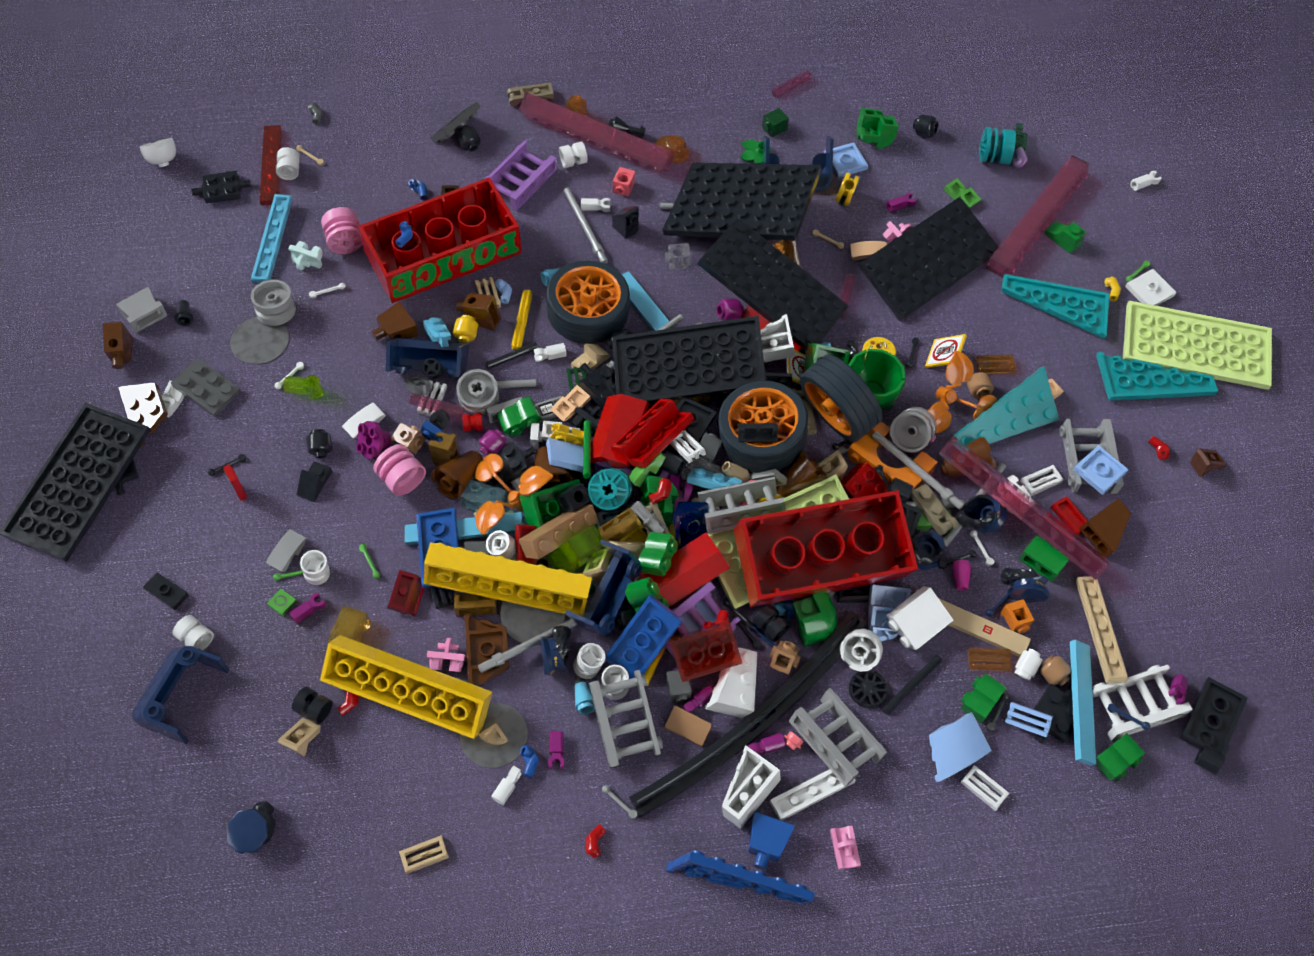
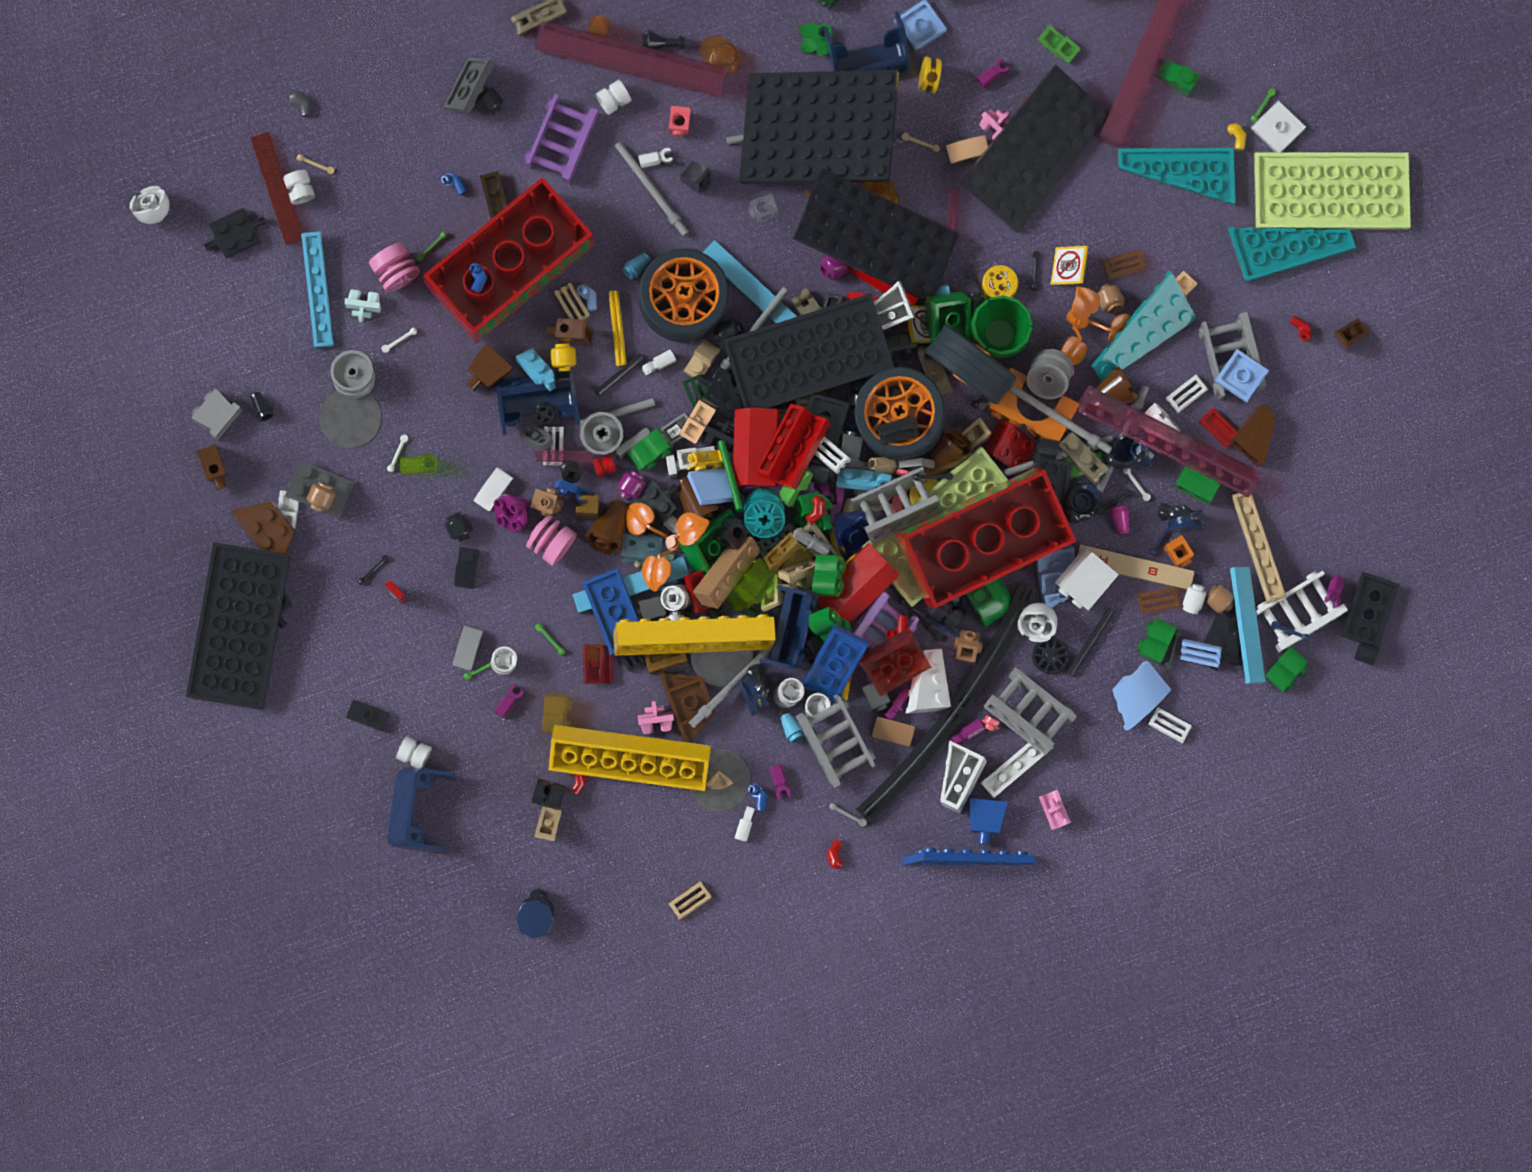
camera: 15 degrees left, 20 degrees up
bright green tile [267,589,297,617] -> none
none -> medium nougat head [307,481,335,512]
none -> black hinge [913,472,953,481]

